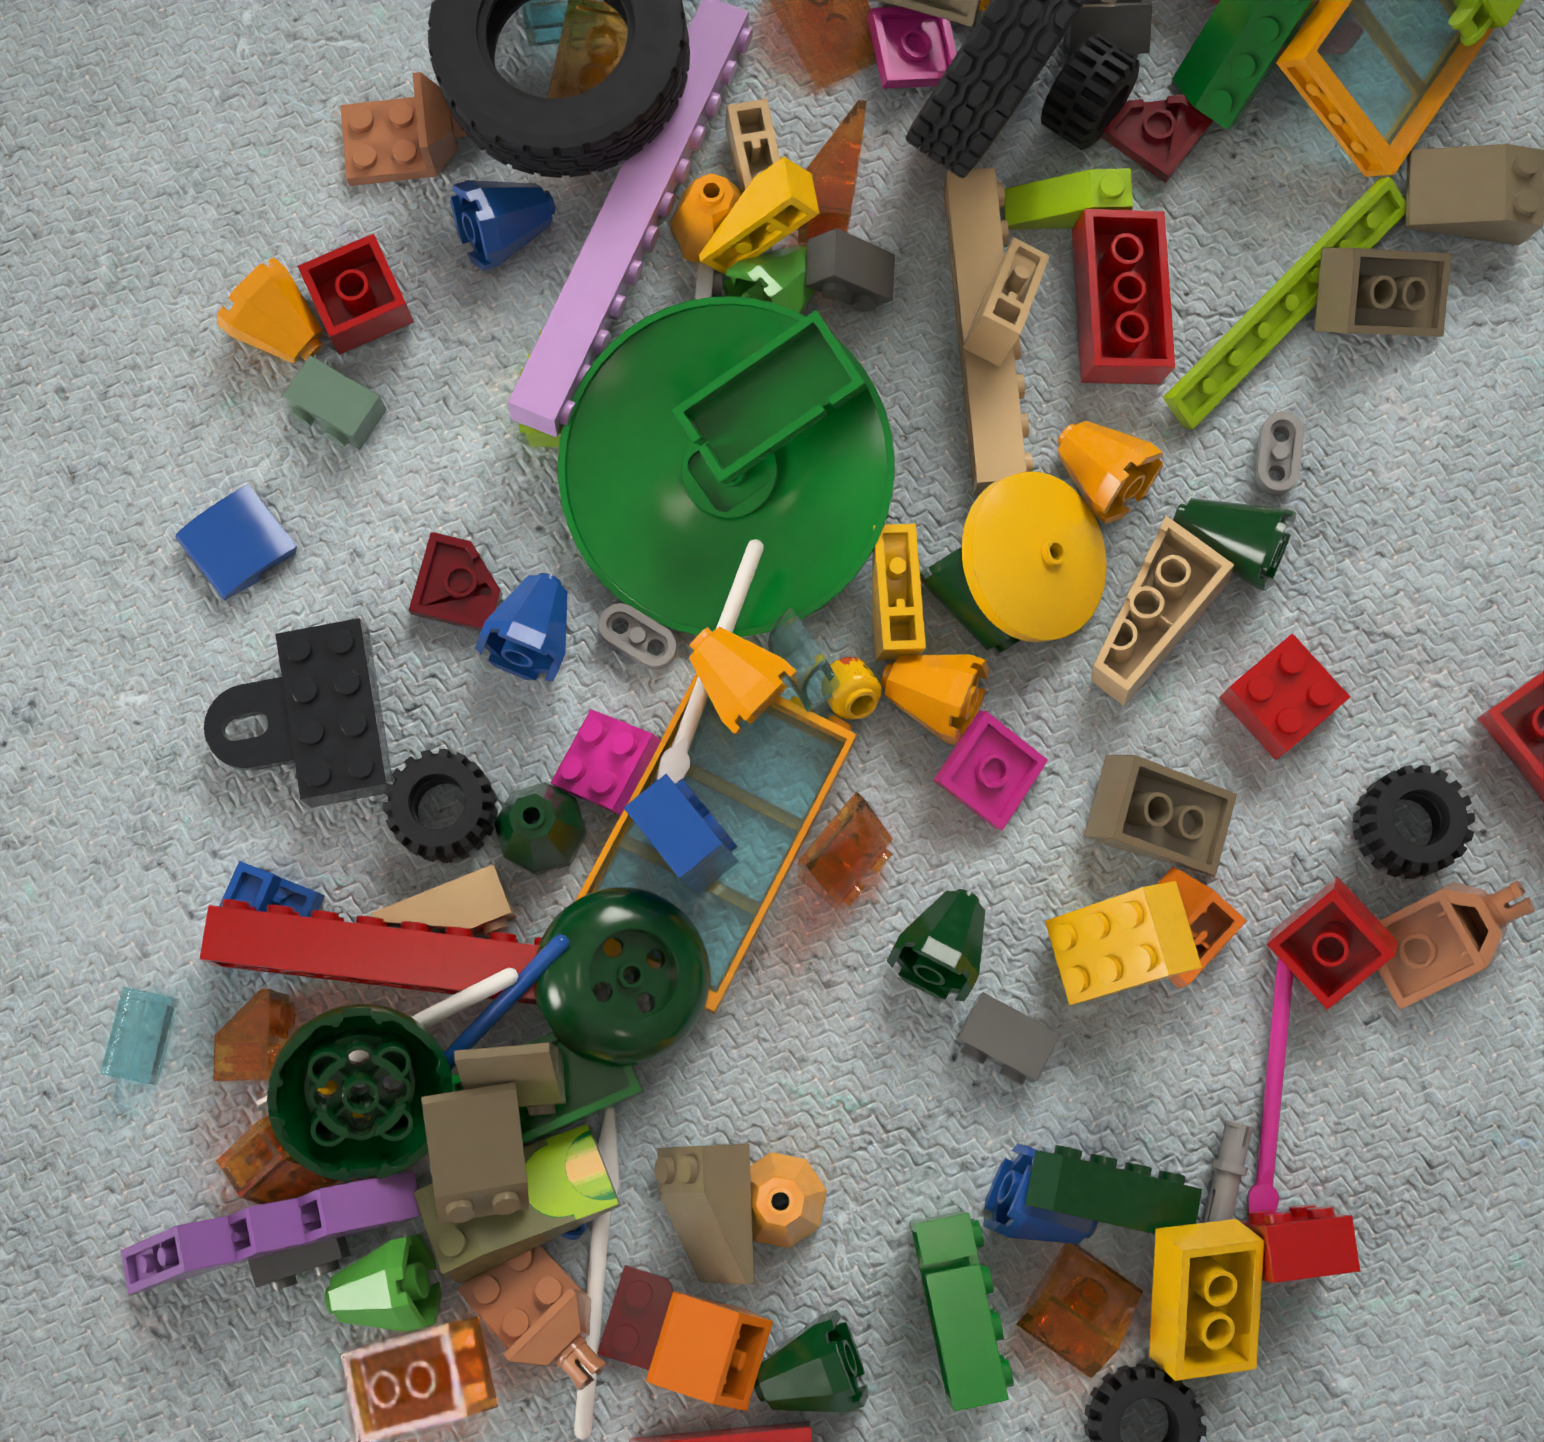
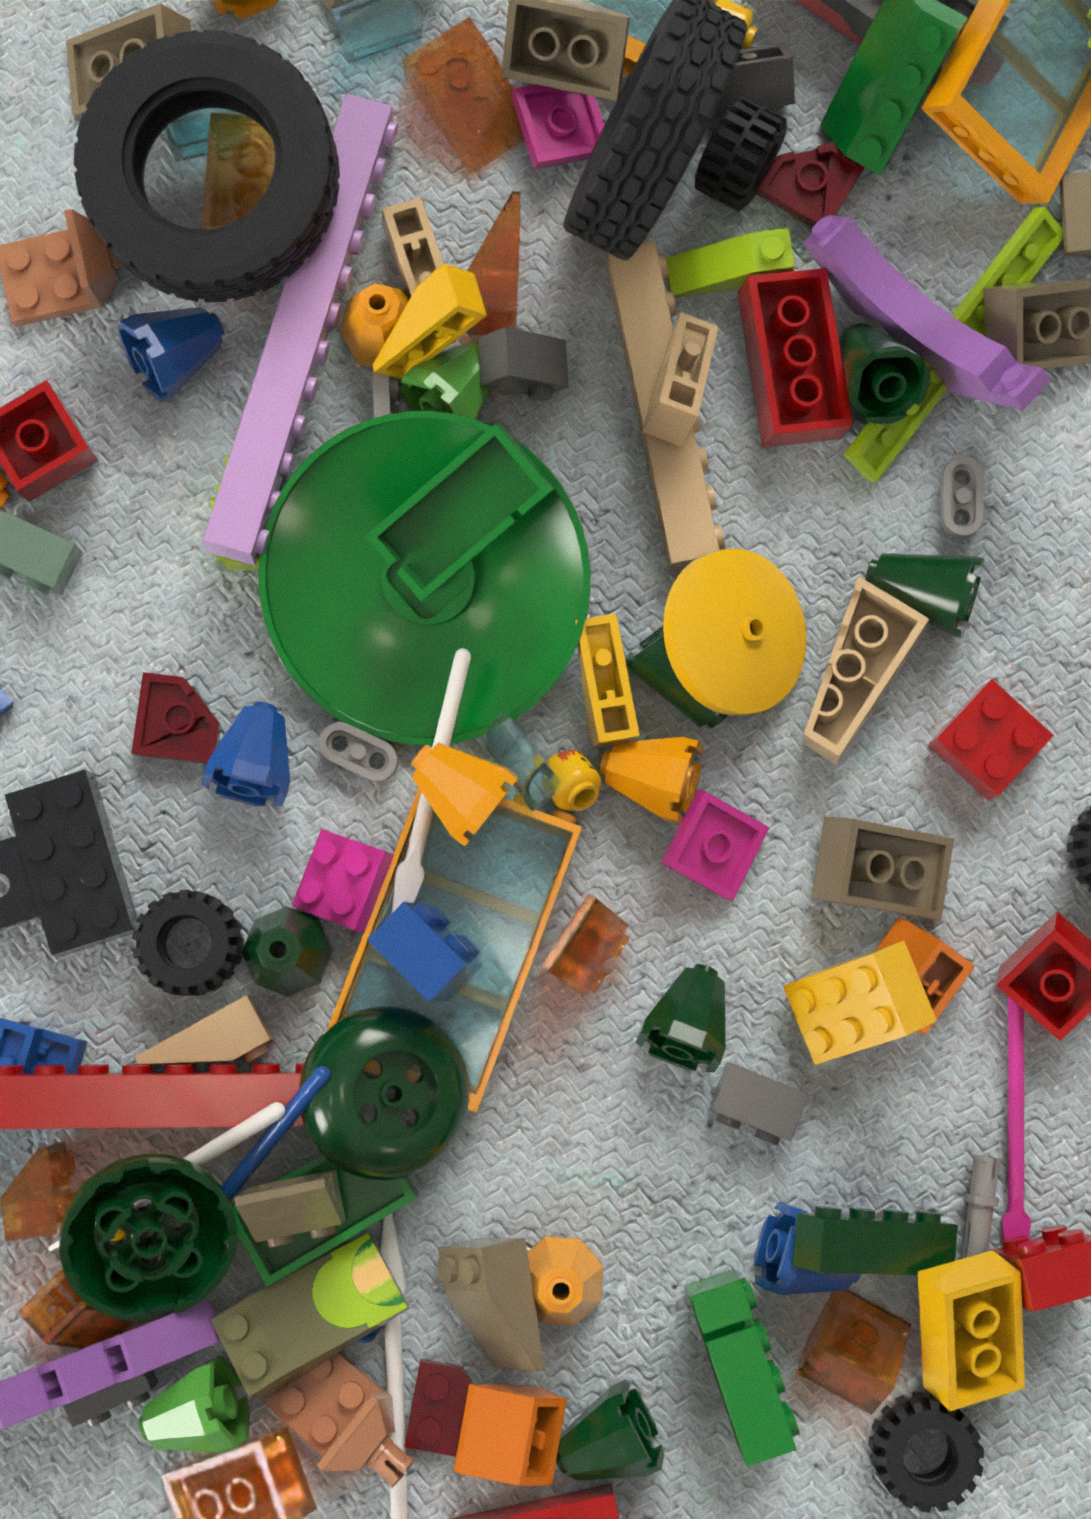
camera: 10 degrees left, 5 degrees up
dark tan slope [421,1082,529,1224] -> none
light orange cone [1058,421,1163,524] -> none
none -> medium lavender arch [802,215,1051,410]
none -> dark green cone [839,323,930,424]

